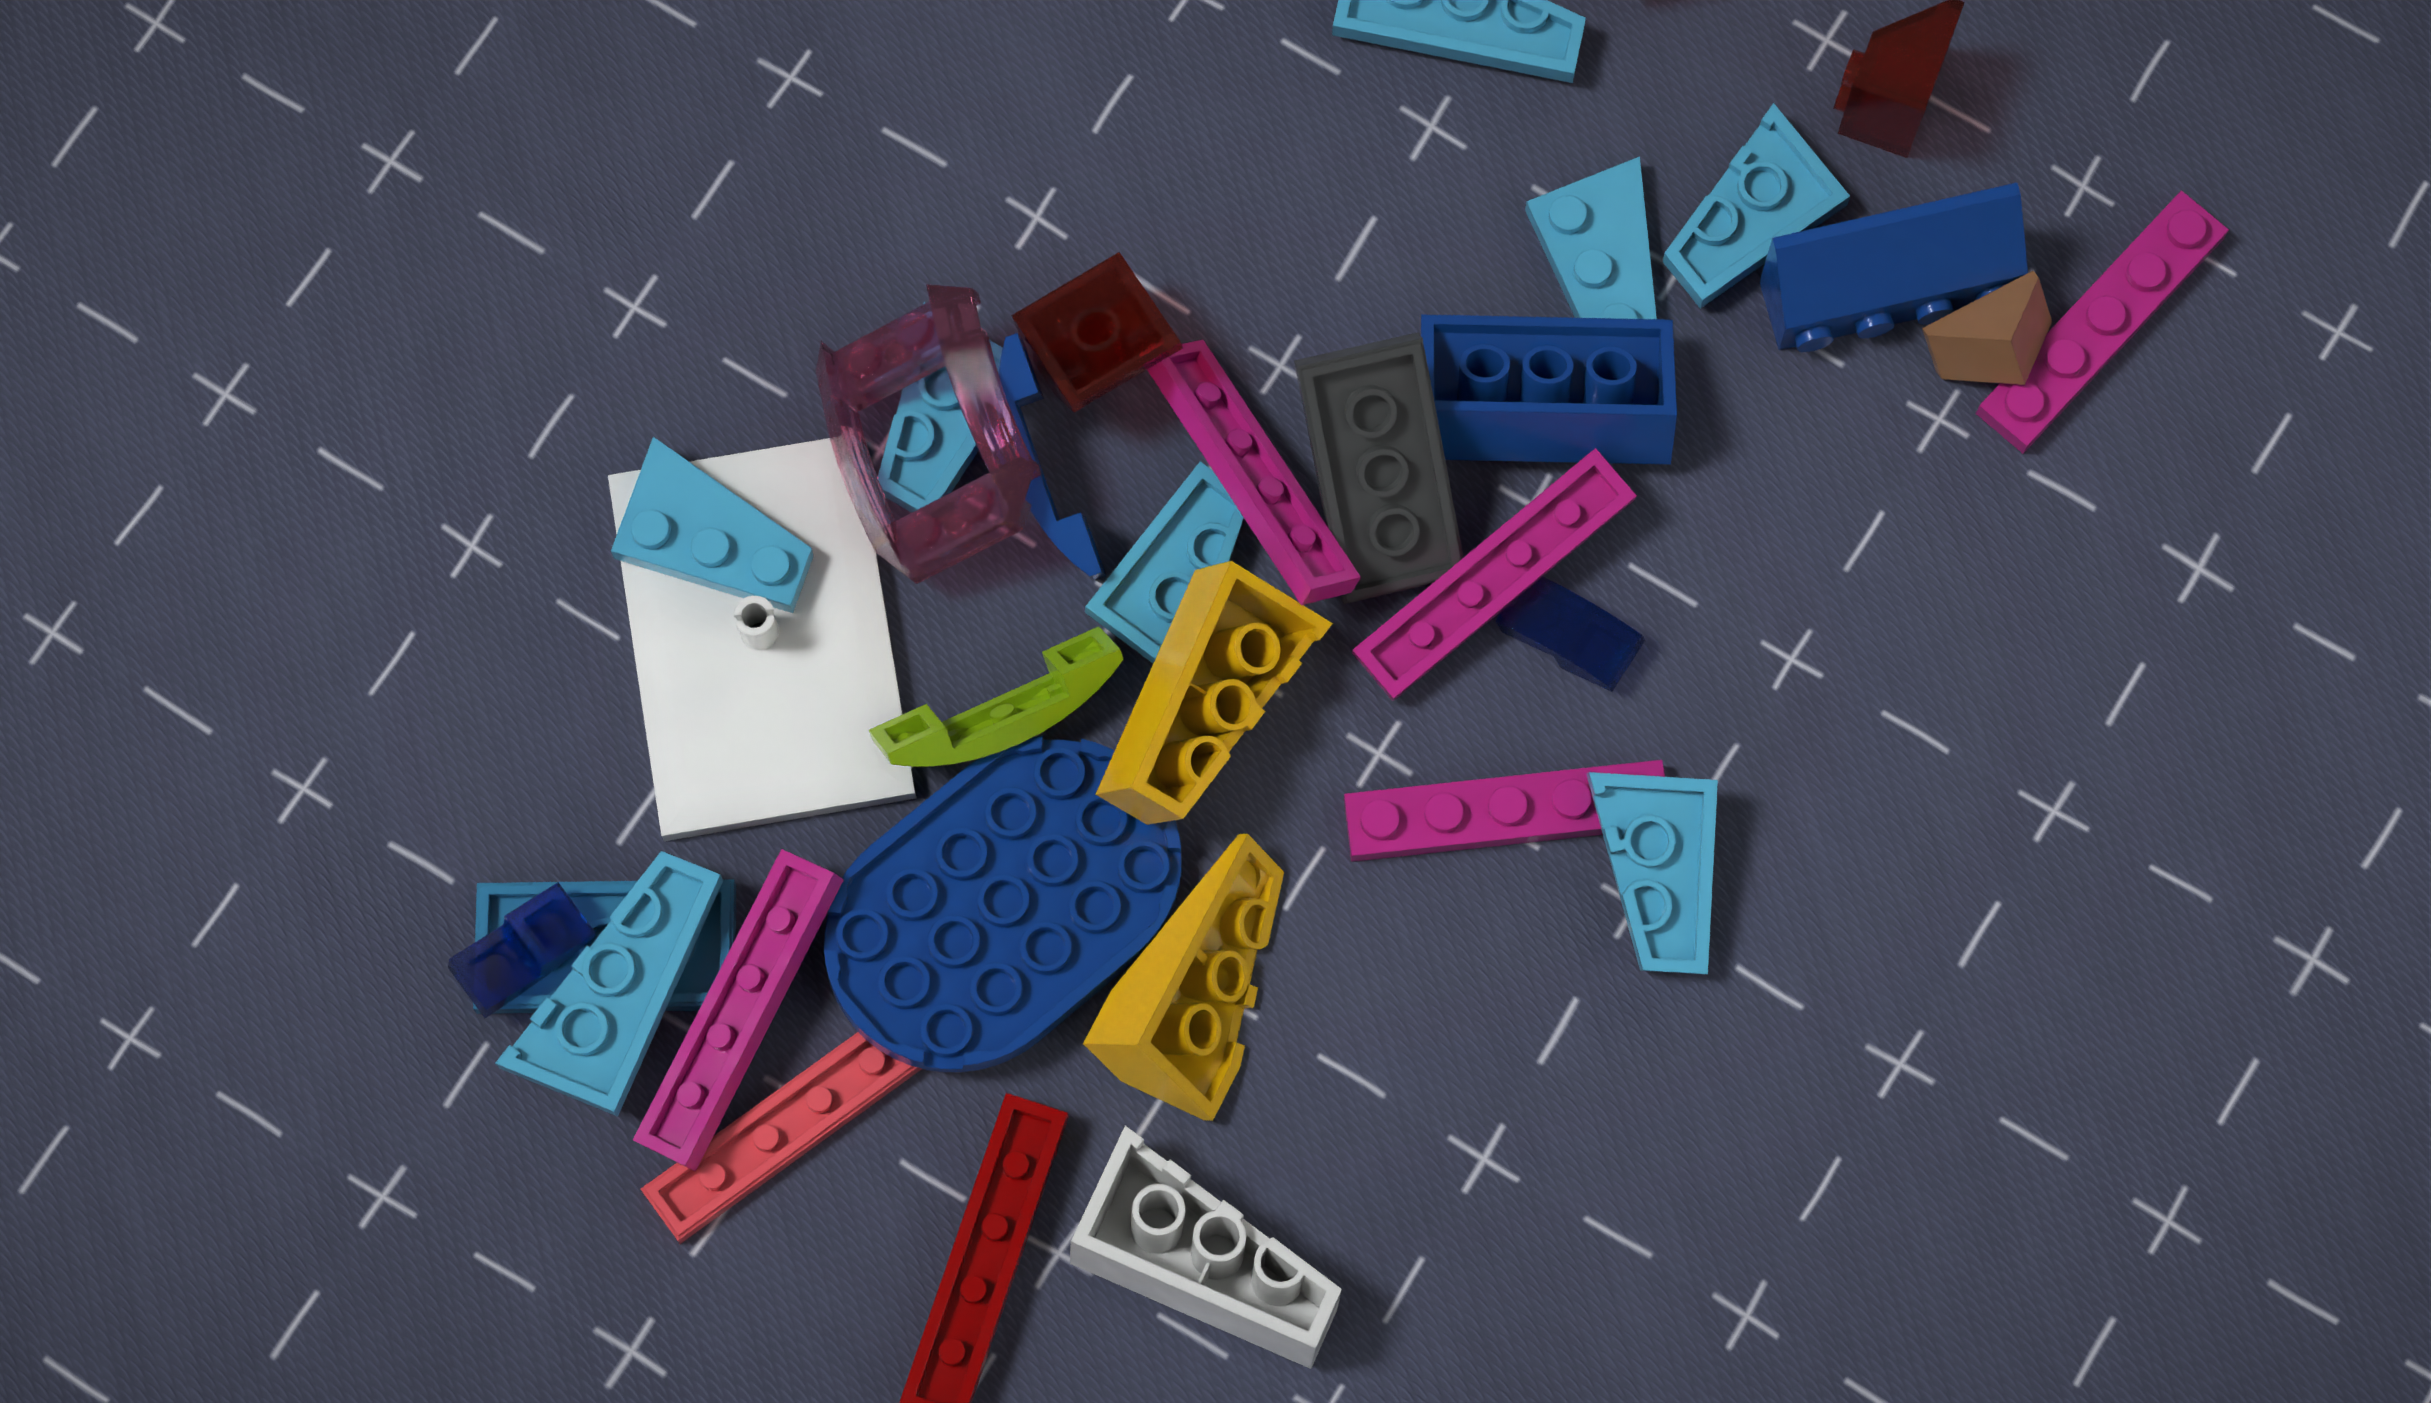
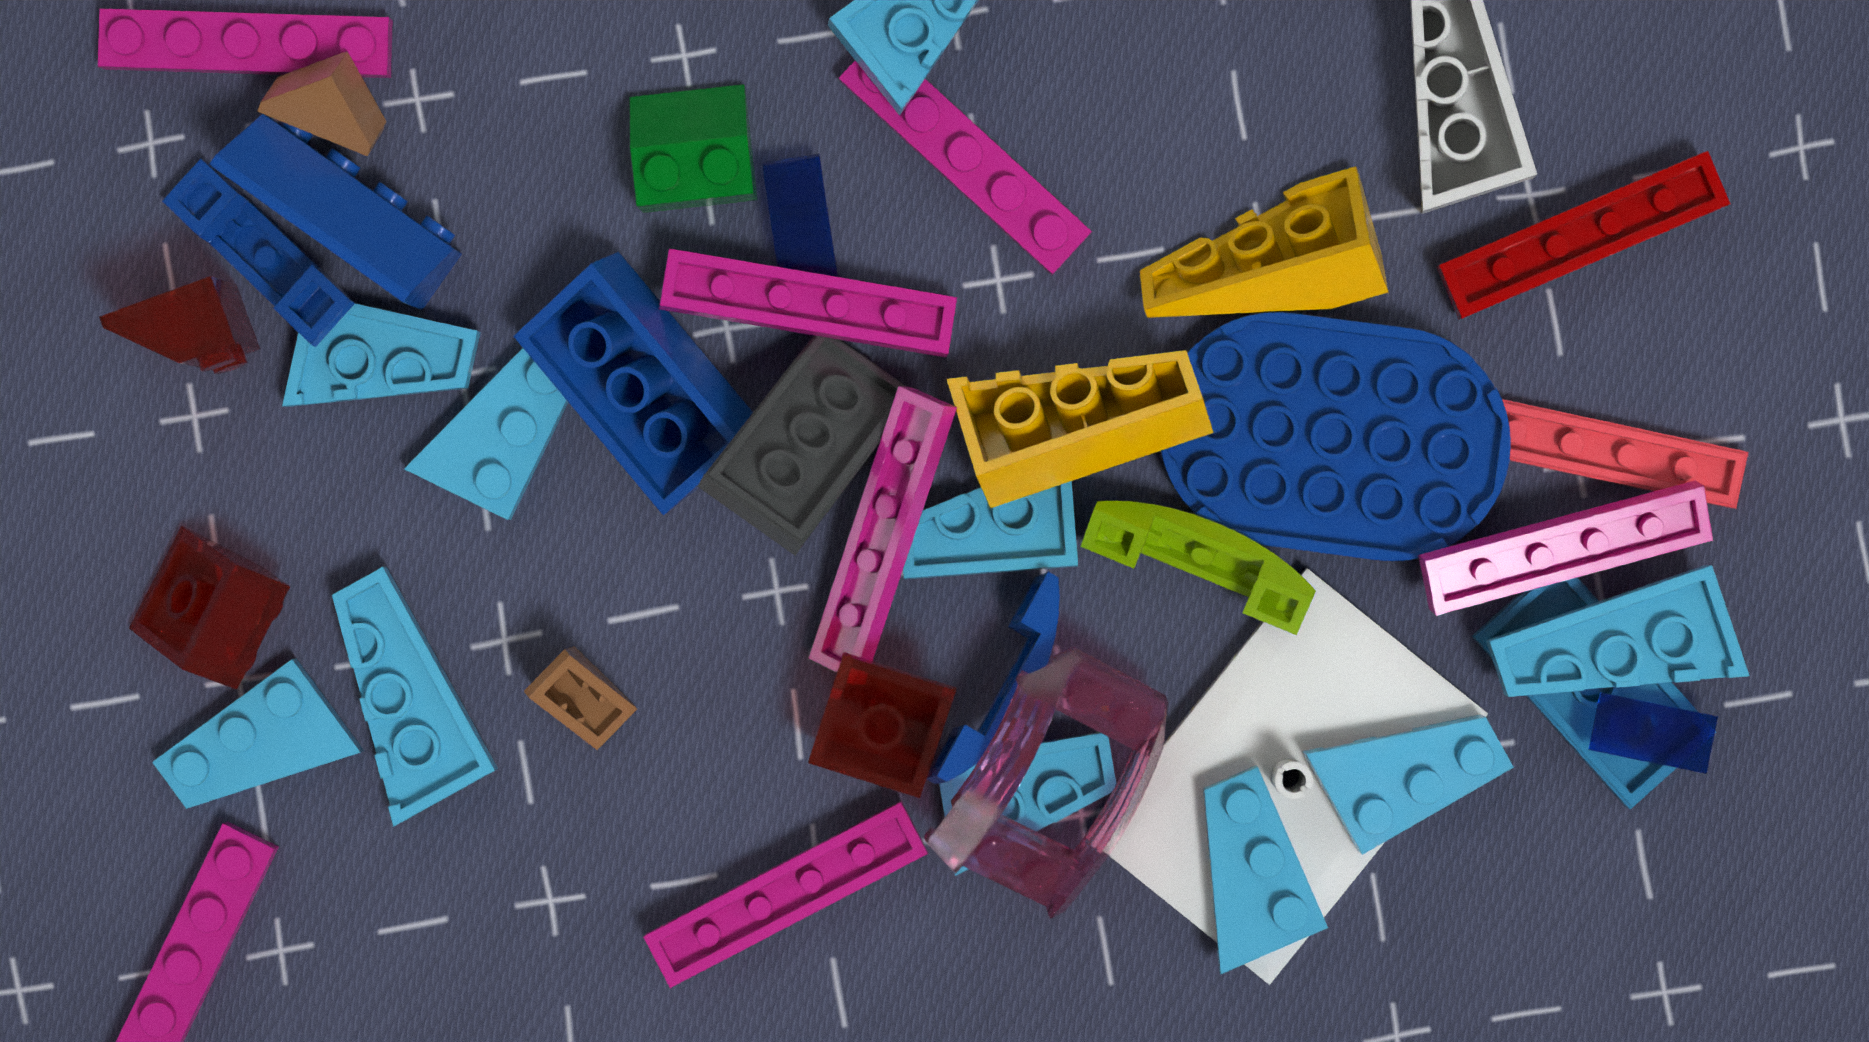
camera: 130 degrees left, 15 degrees up
none -> blue slope [162,158,355,347]
none -> medium nougat slope [524,646,637,750]
none -> green slope [630,84,758,213]
none -> dark pink plate [643,800,928,988]
none -> medium azure wing [1302,714,1514,855]

